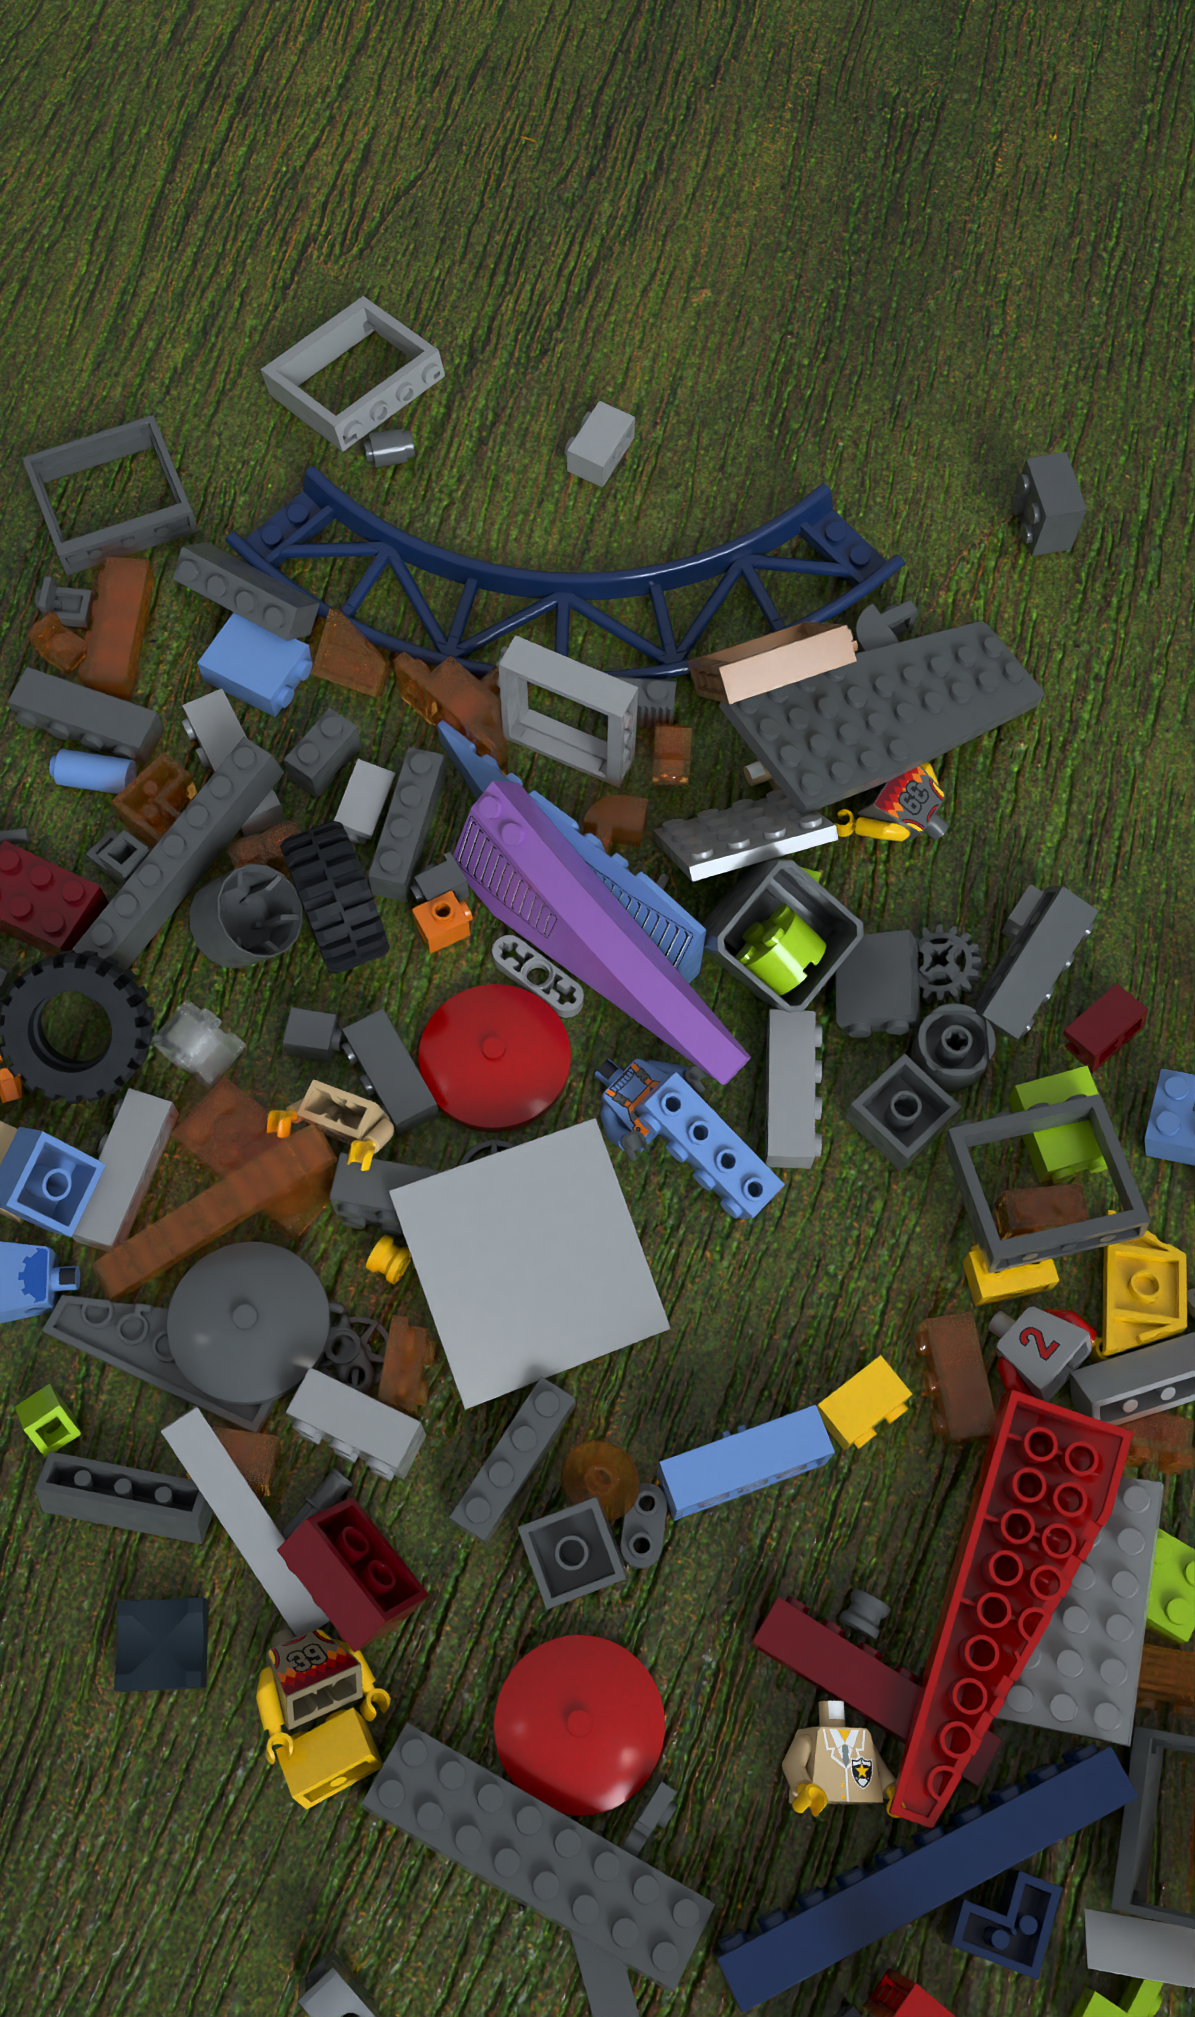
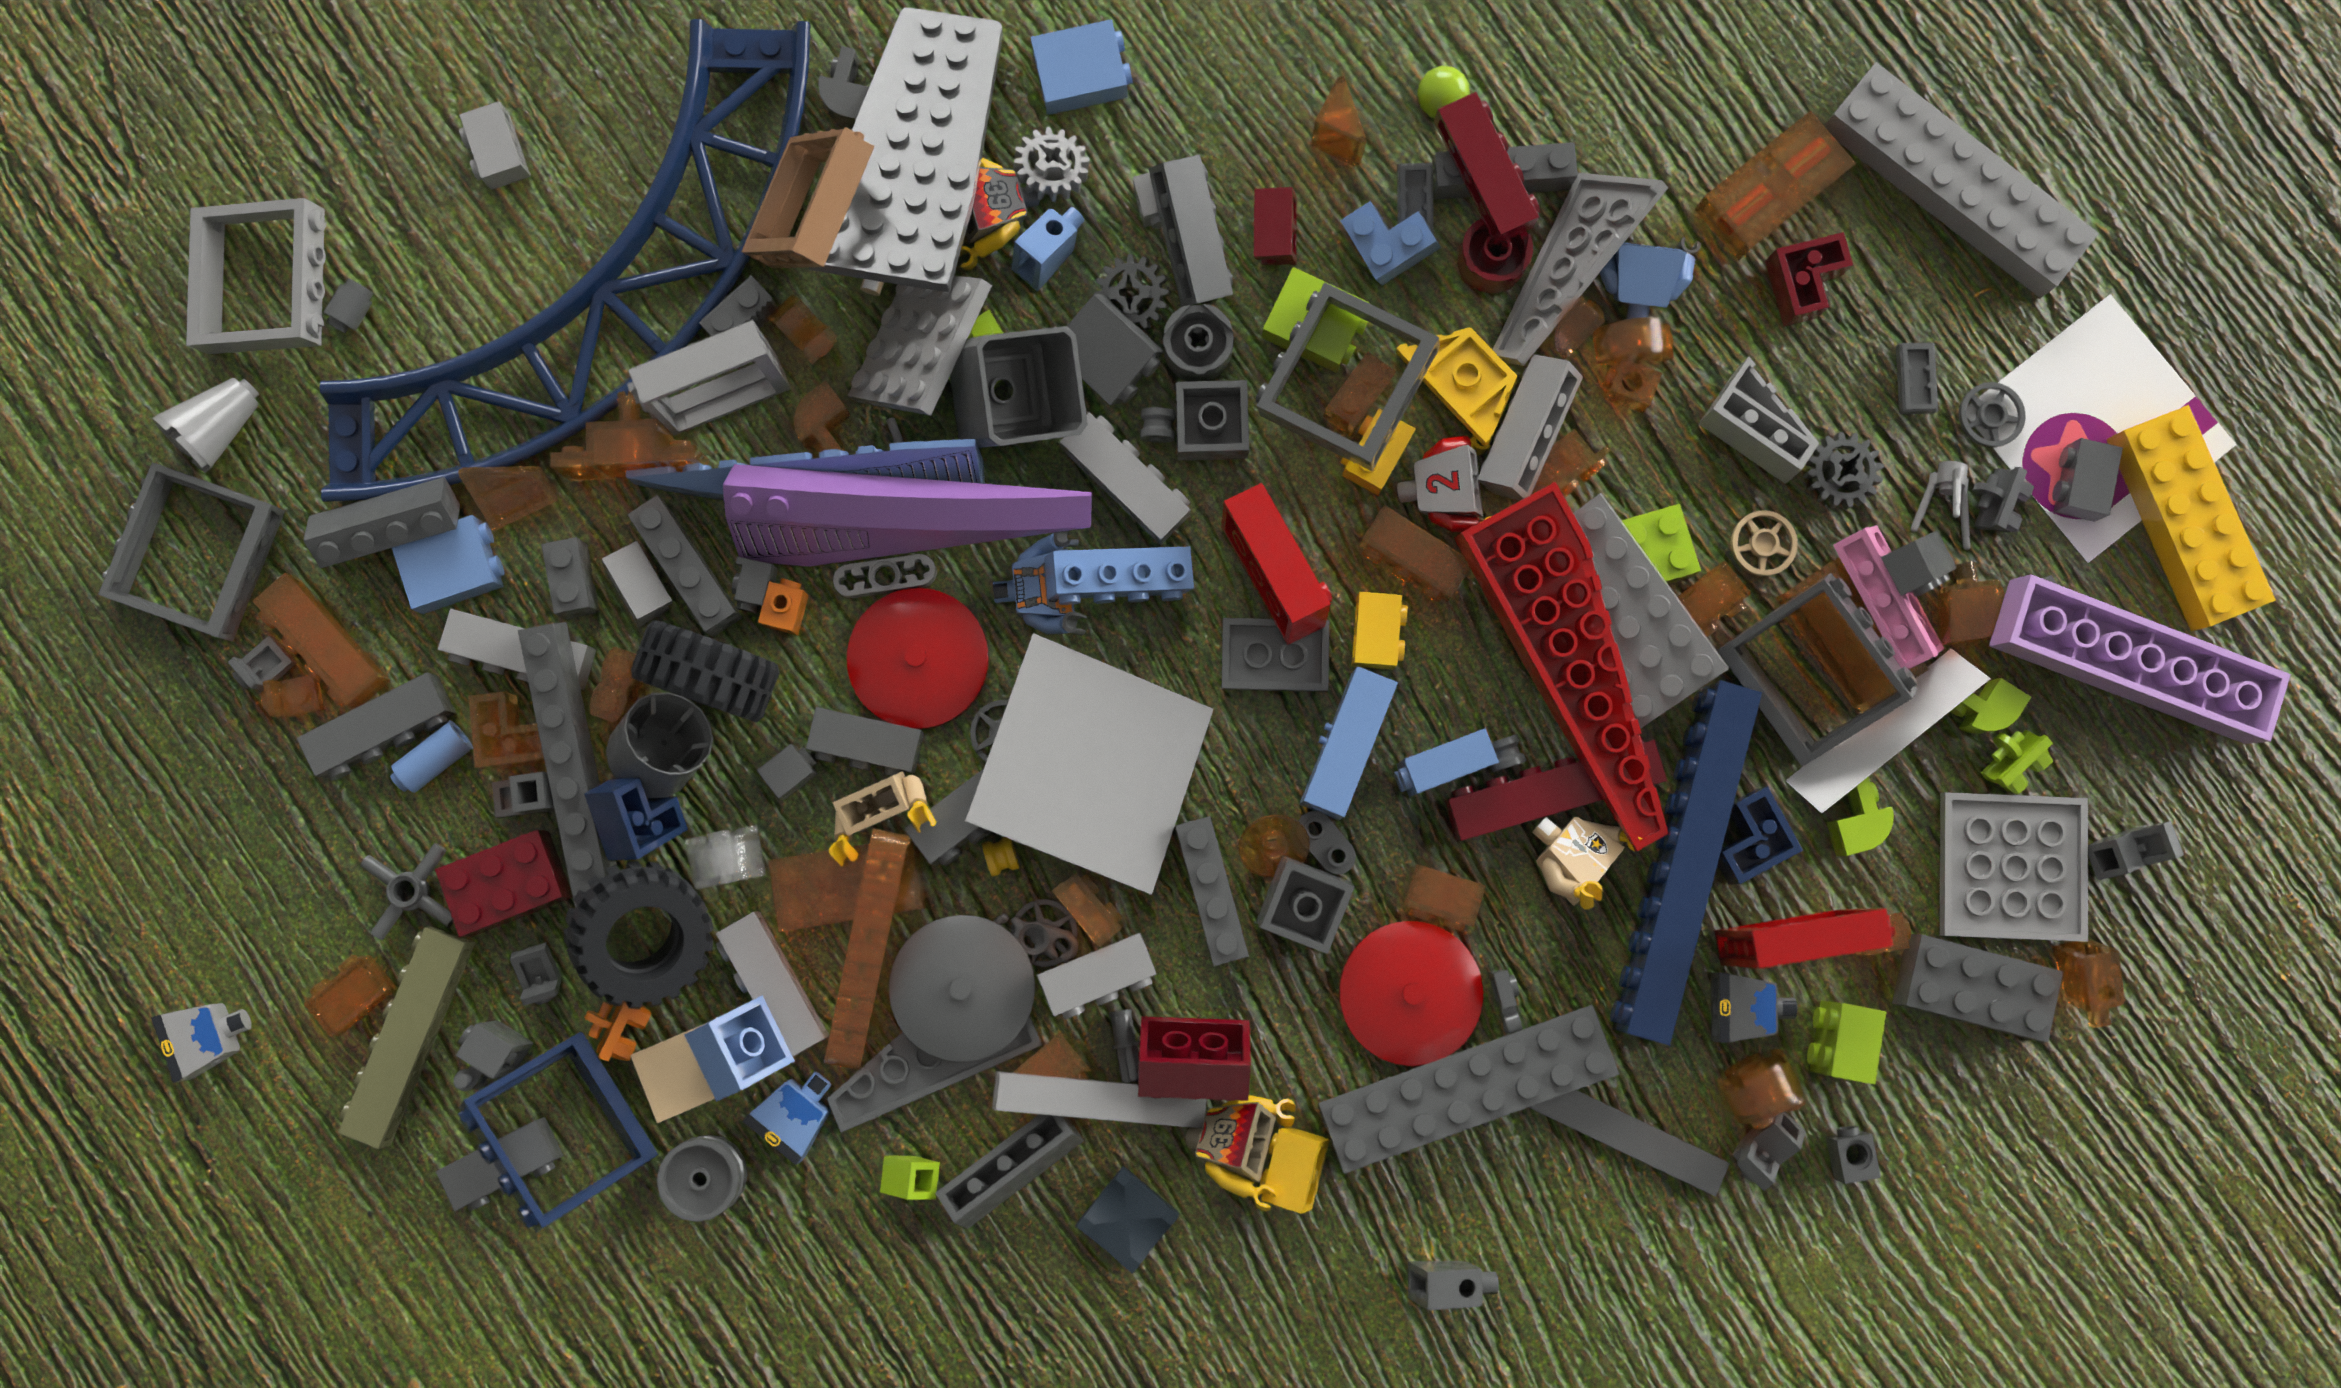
camera: 50 degrees left, 15 degrees up
lime brick [735,903,826,996] -> none
none -> light grey cone [152,378,259,473]
none -> dark blue brick [584,777,688,861]
none -> medium blue torso [1011,207,1084,291]
none -> light grey gear [1013,127,1089,202]
none -> medium blue brick [1031,19,1133,115]
none -> dark grey wheel [1140,407,1176,443]
none -> red brick [1221,483,1332,645]
none -> dark grey plate [1221,618,1329,692]
none -> medium blue brick [1394,728,1499,797]
none -> clear orange brick [1403,864,1486,931]

